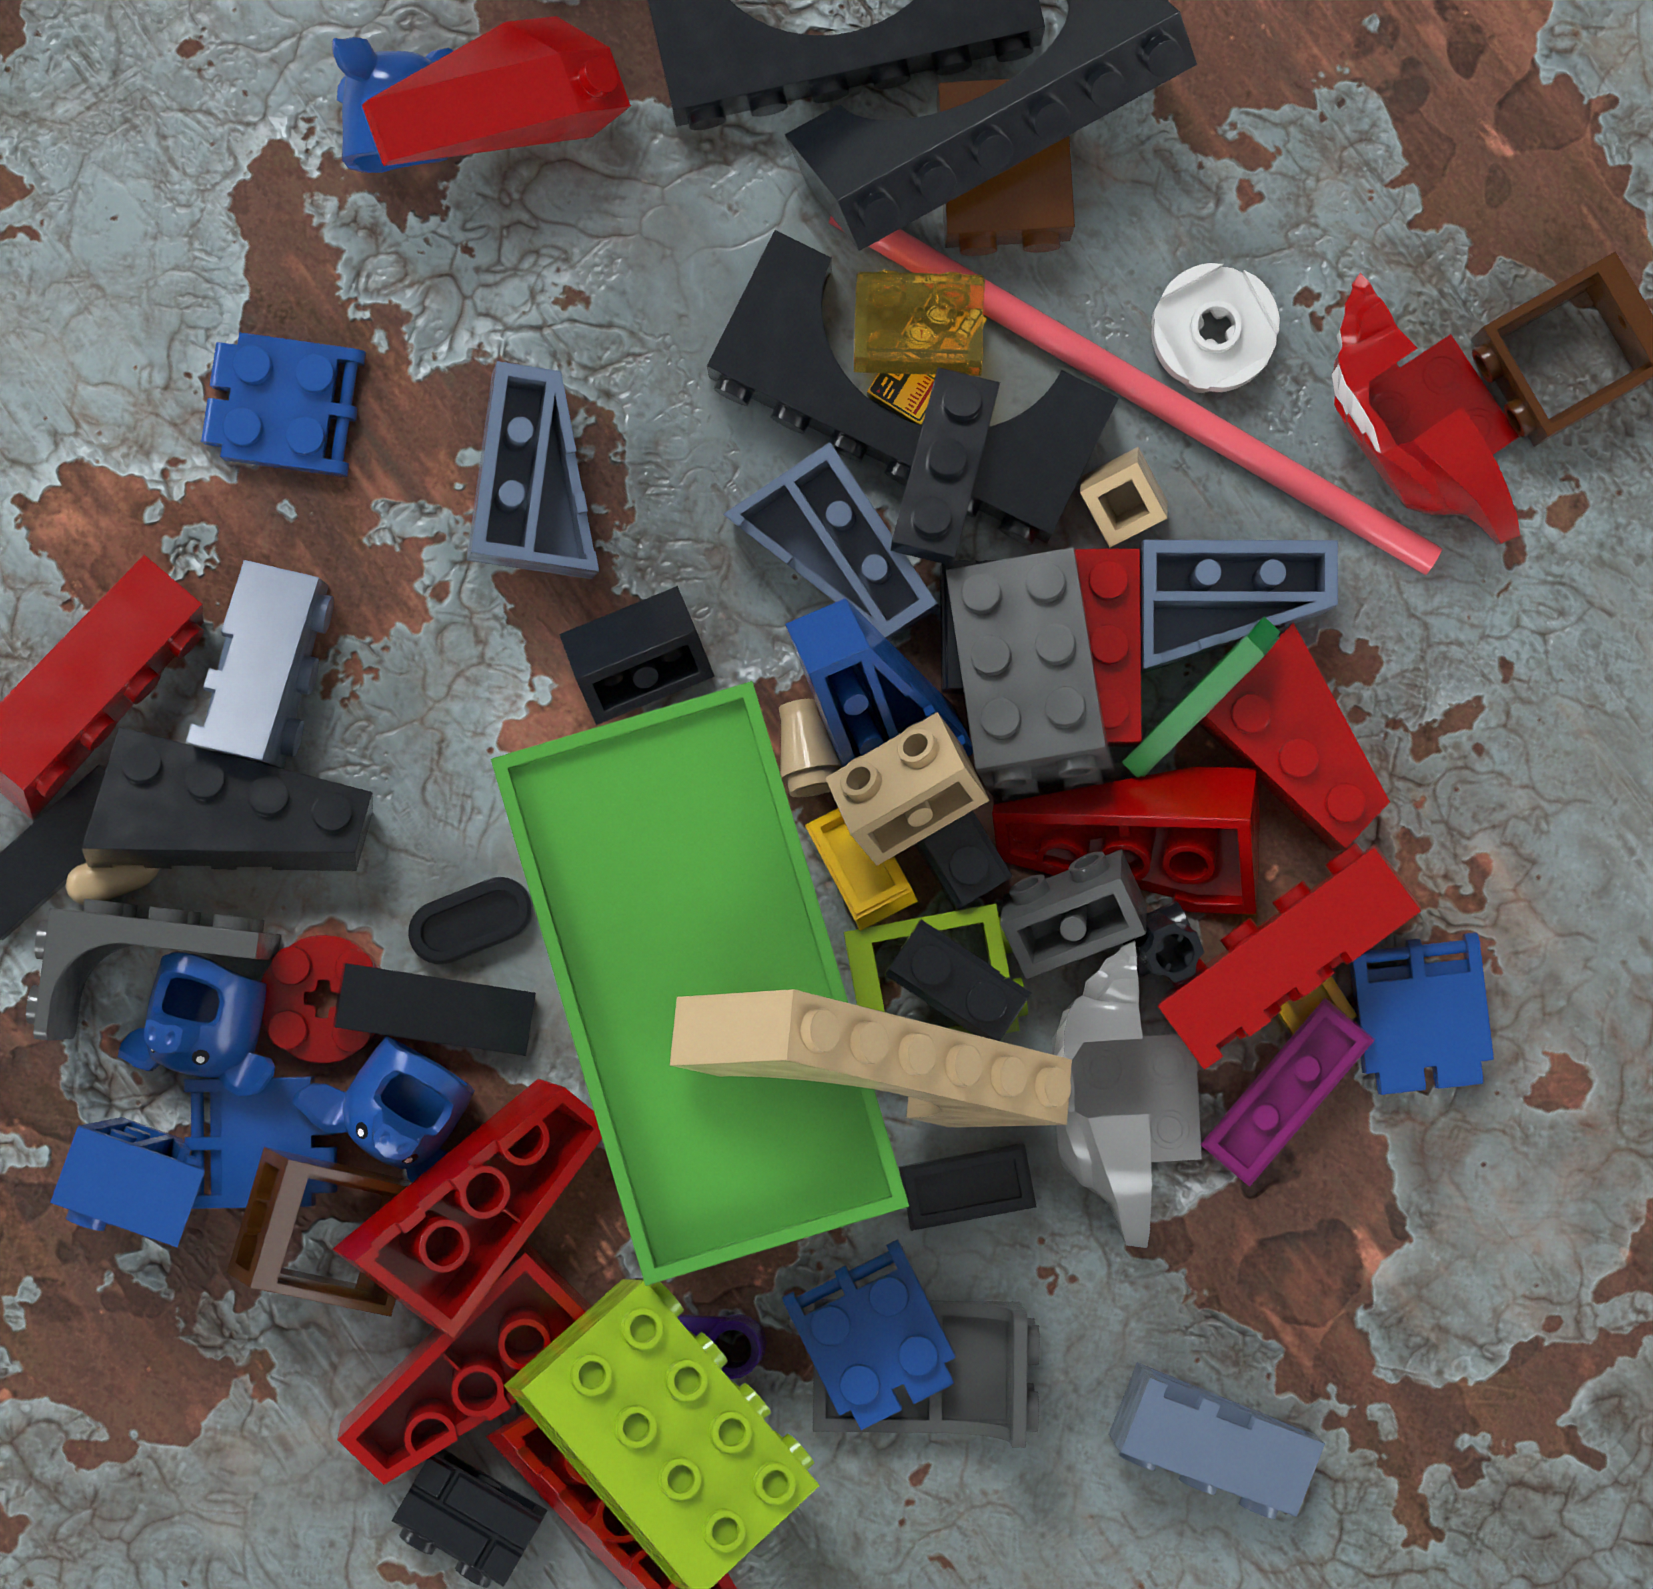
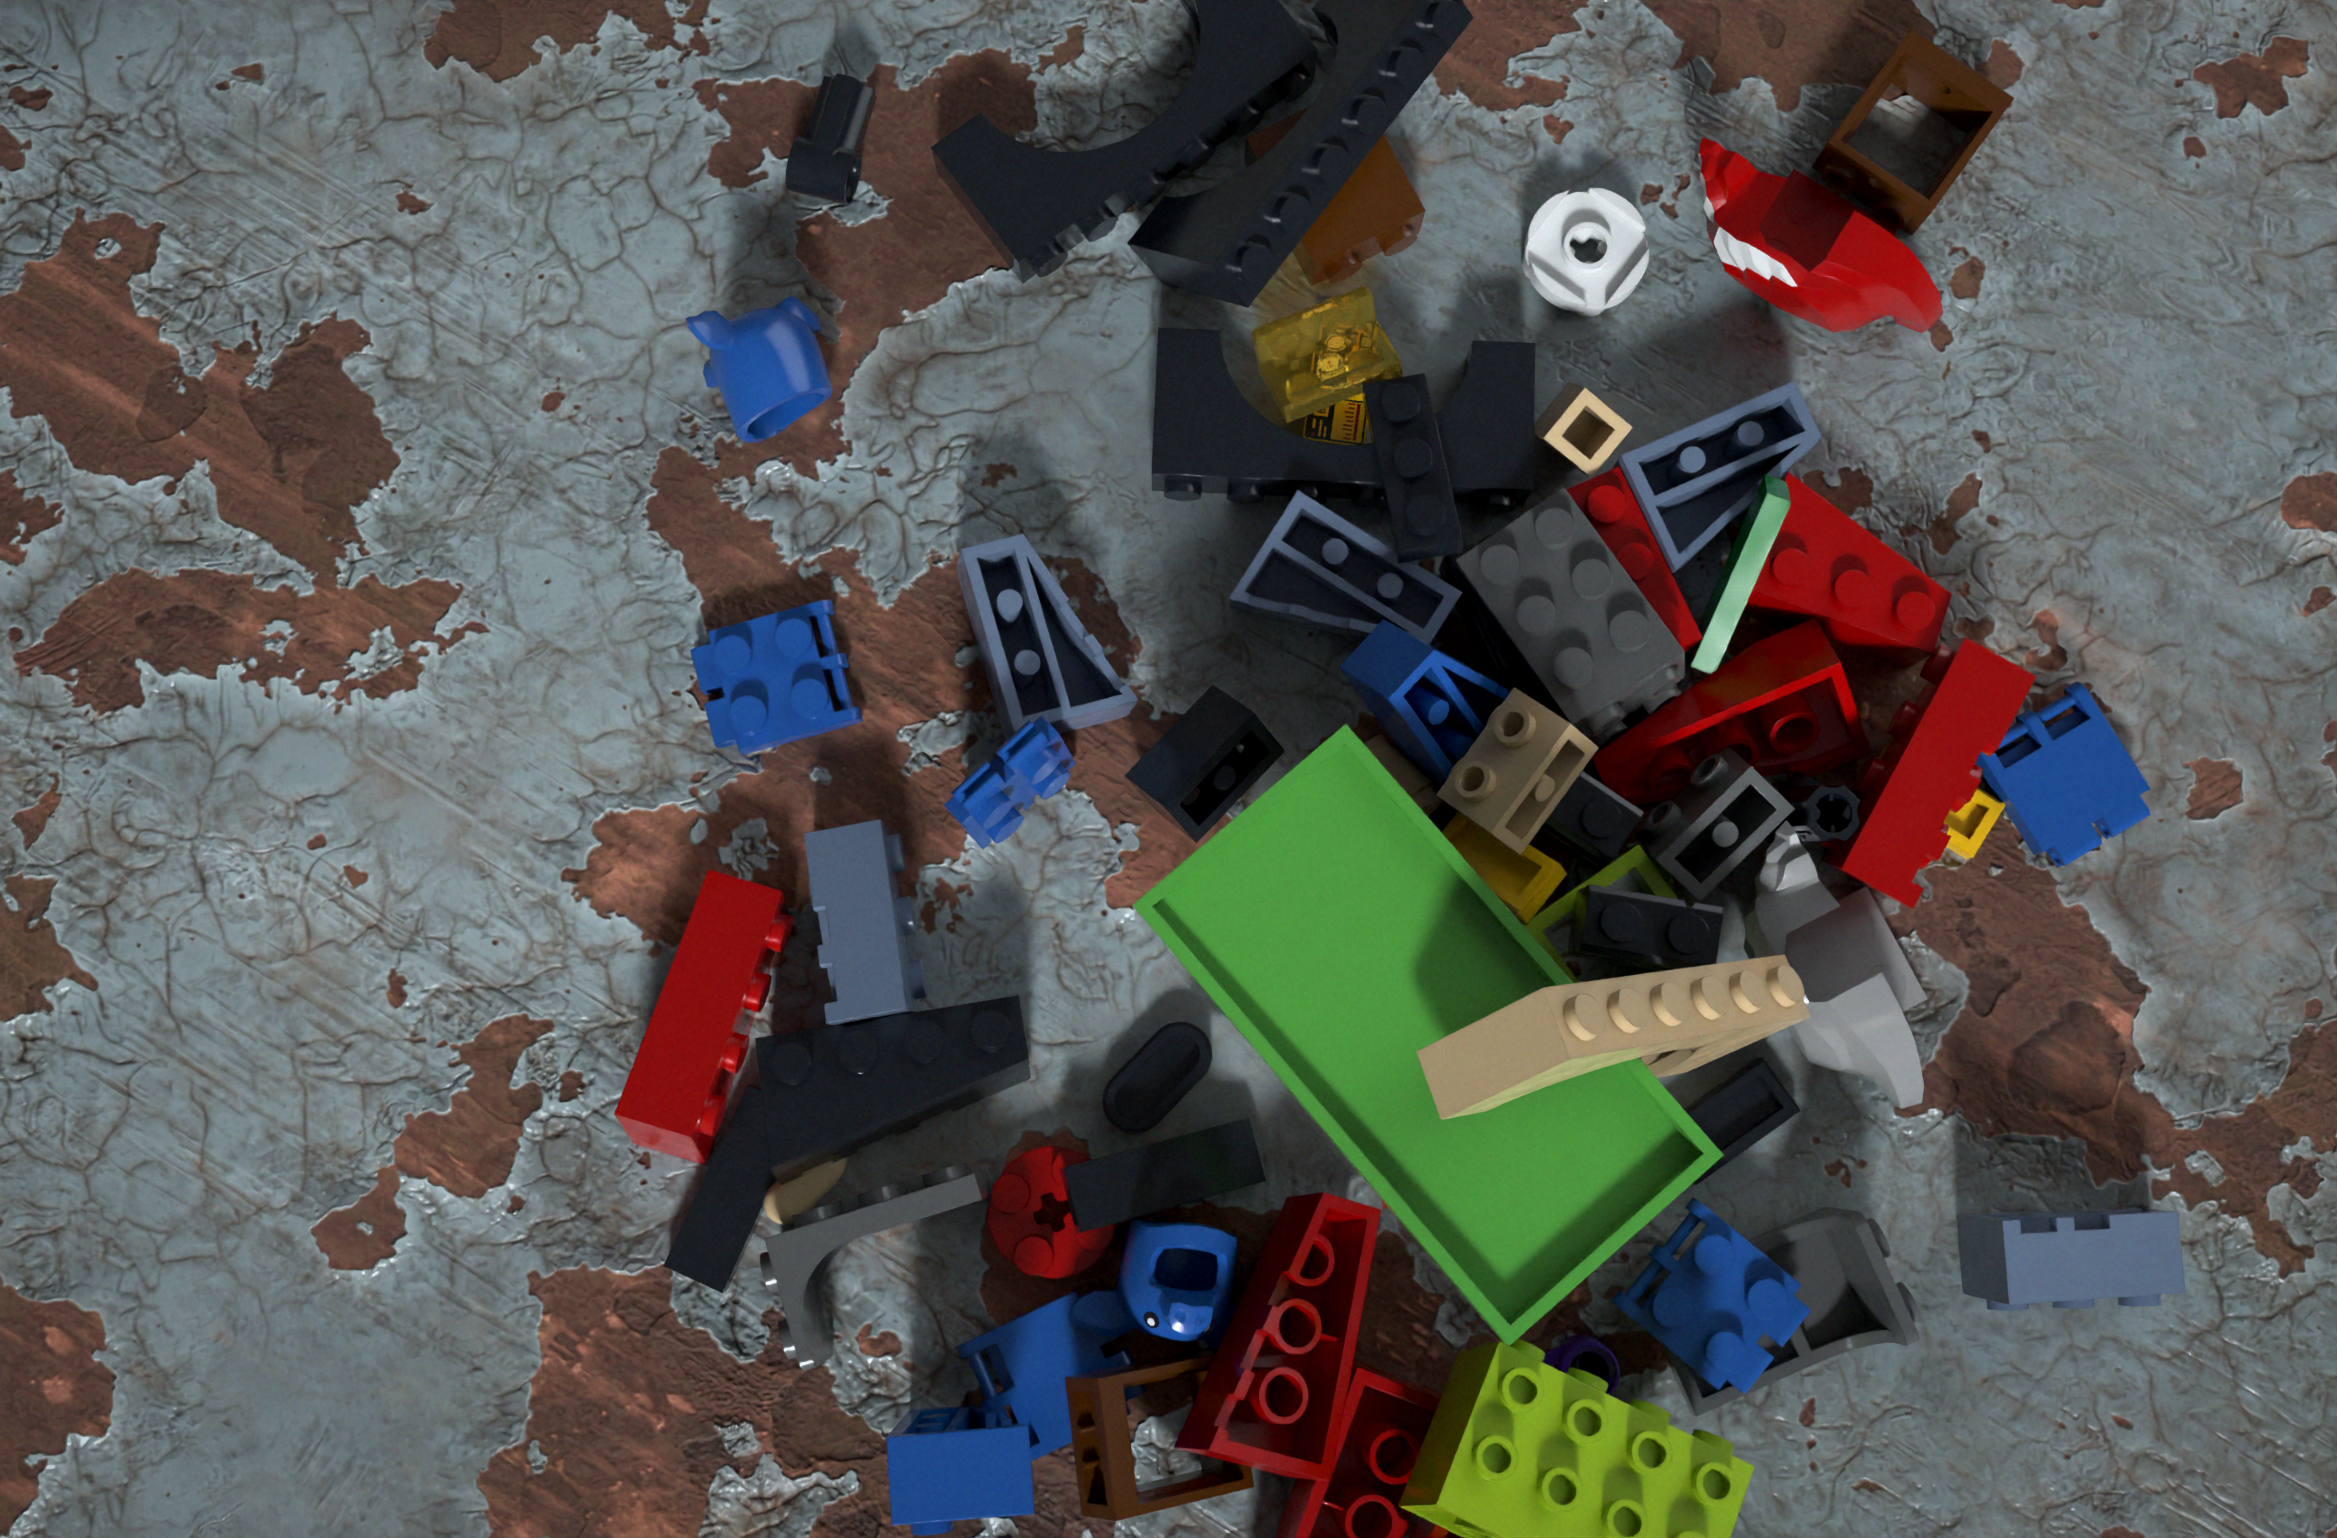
camera: 20 degrees left, 5 degrees down
blue piece [117,952,275,1097] -> none
red wedge [362,16,631,166] -> none
coral piece [828,216,1442,575] -> none
magenta tile [1200,998,1375,1187] -> none
none -> blue plate [944,715,1076,849]

